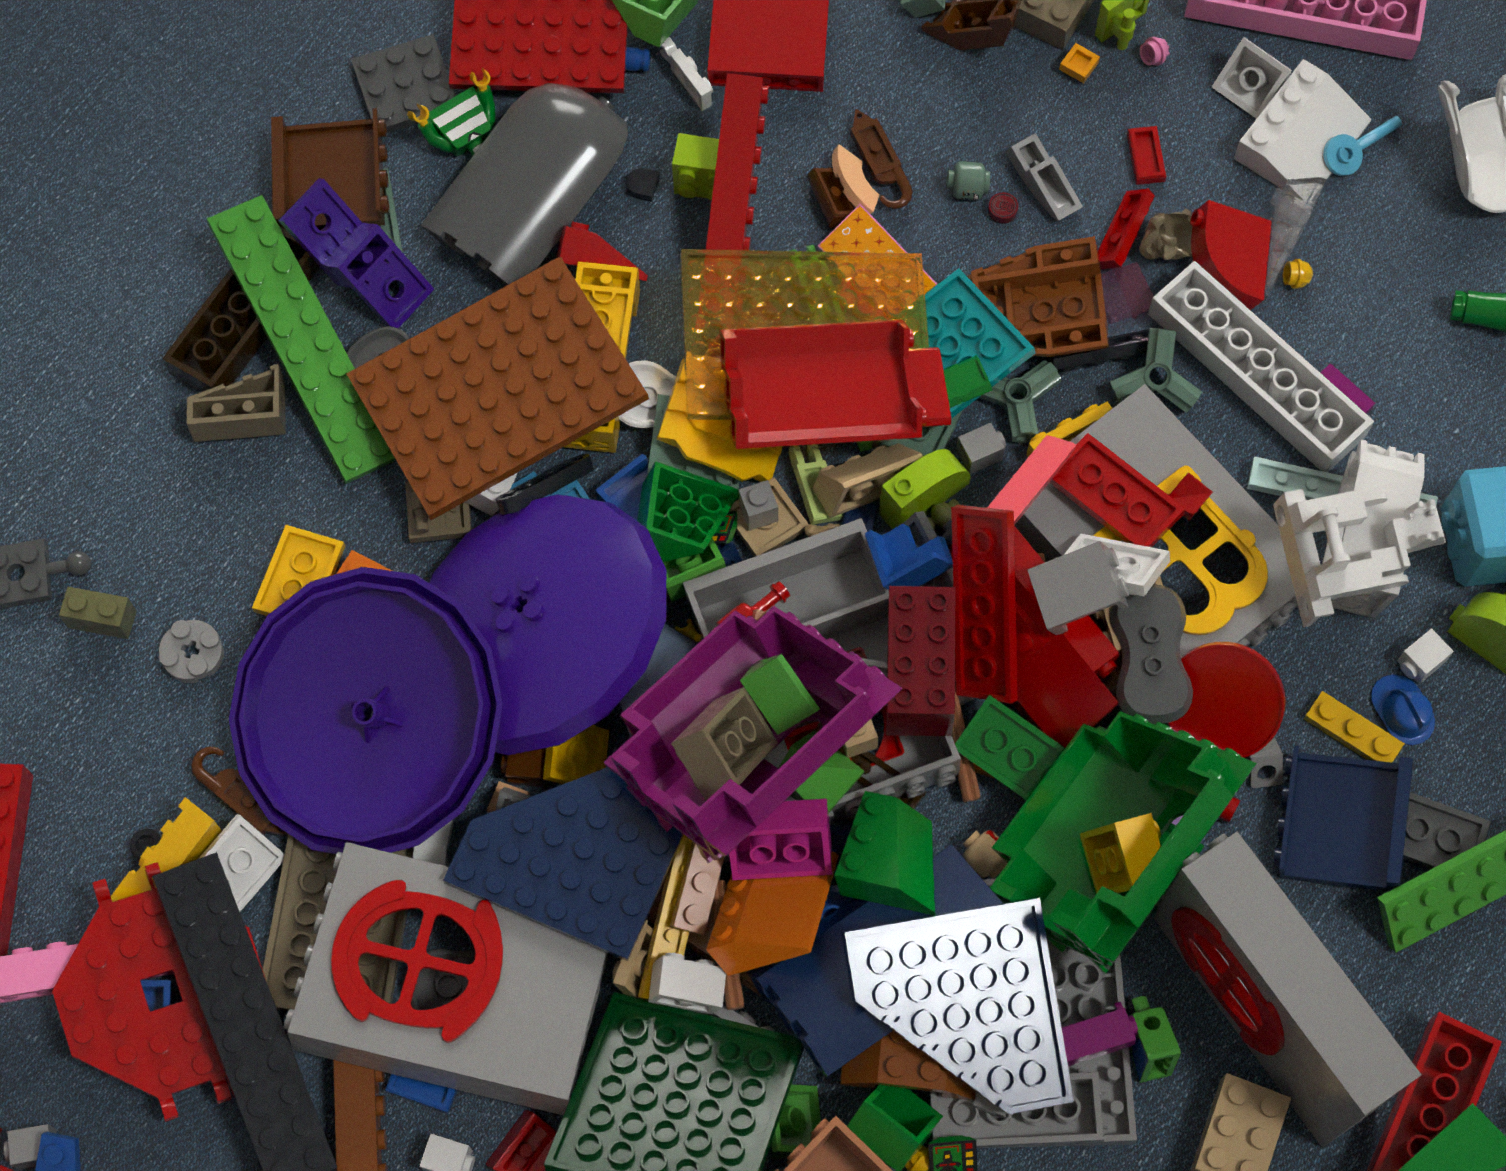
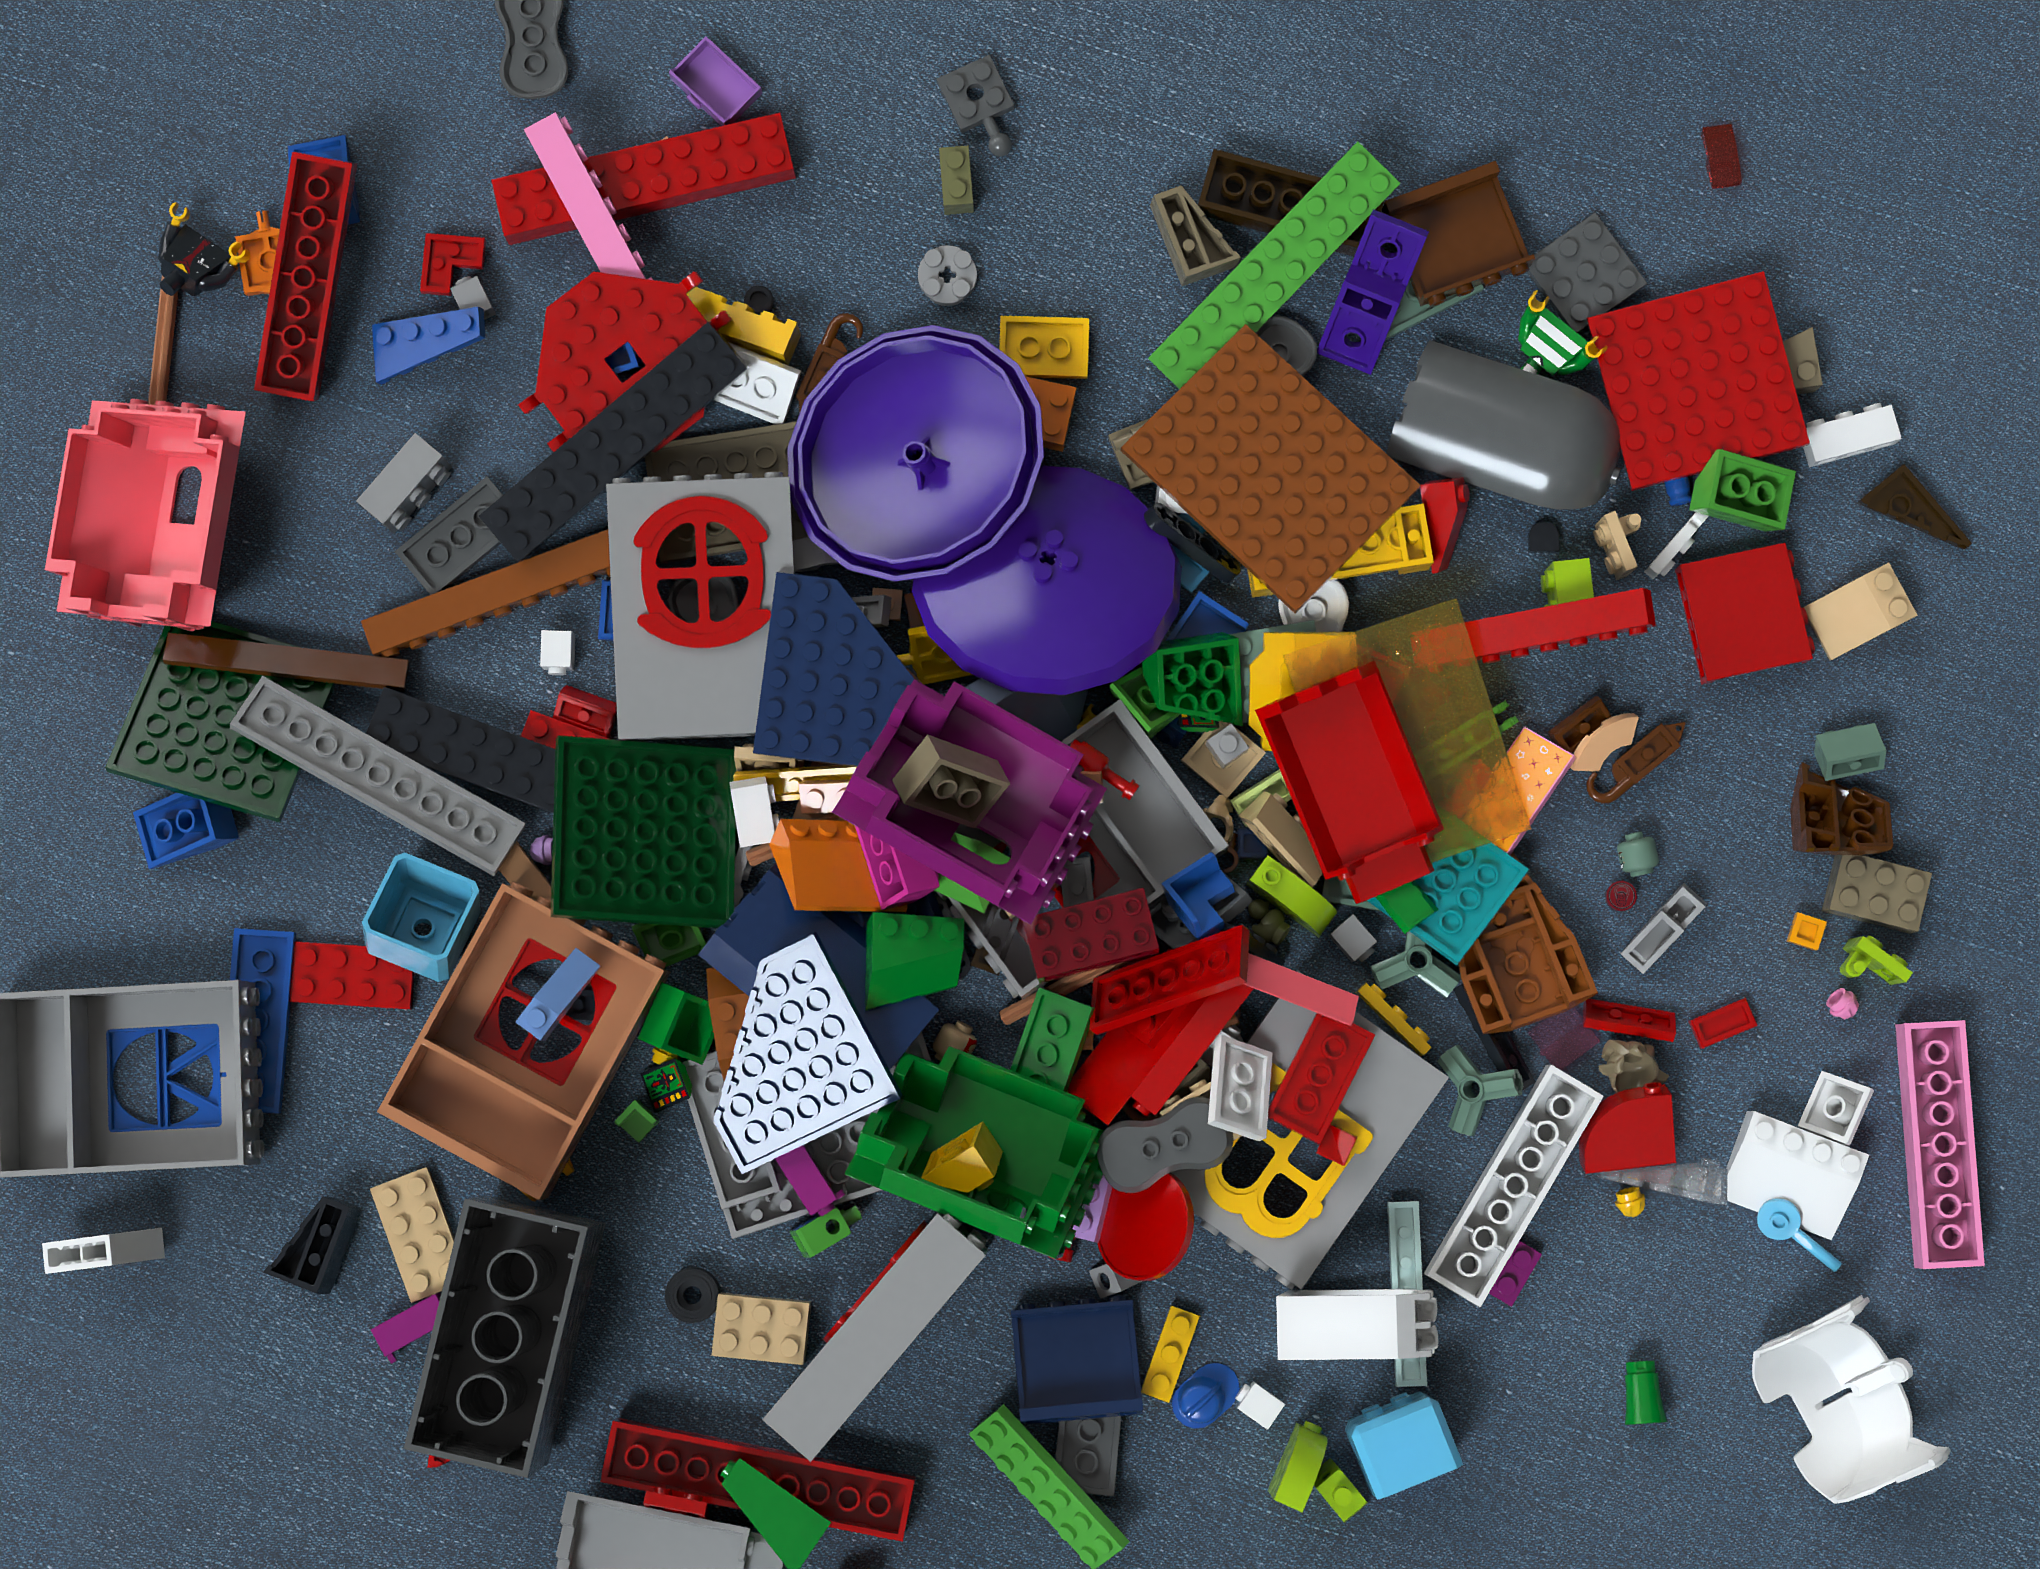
camera: 75 degrees right, 15 degrees up
bright green slope [740,654,820,735] -> none
light grey panel [1028,541,1129,636] -> none
white container [1273,489,1446,627] -> none
none -> tan plate [1593,511,1641,580]

